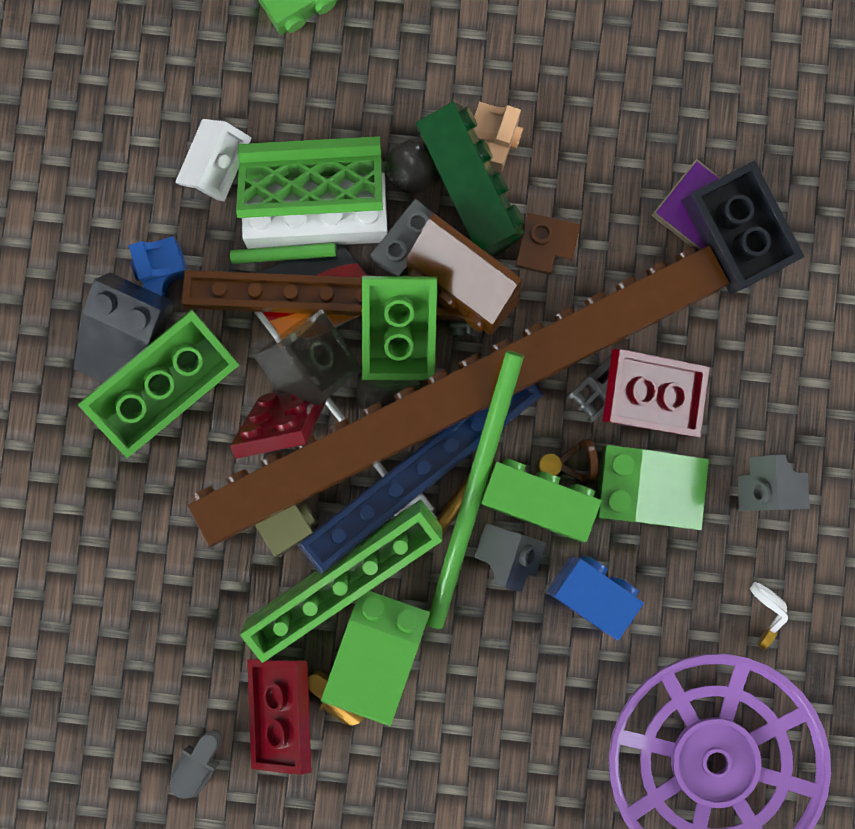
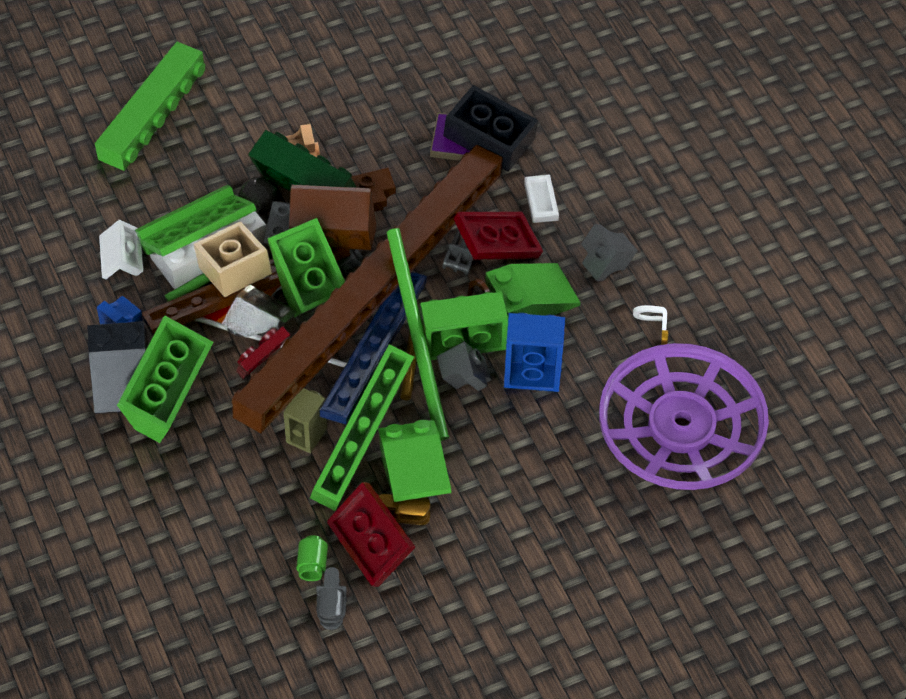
camera: 35 degrees left, 30 degrees down
none -> tan brick [193,221,272,297]
none -> bright green brick [296,535,328,581]
none -> white tile [524,175,559,223]

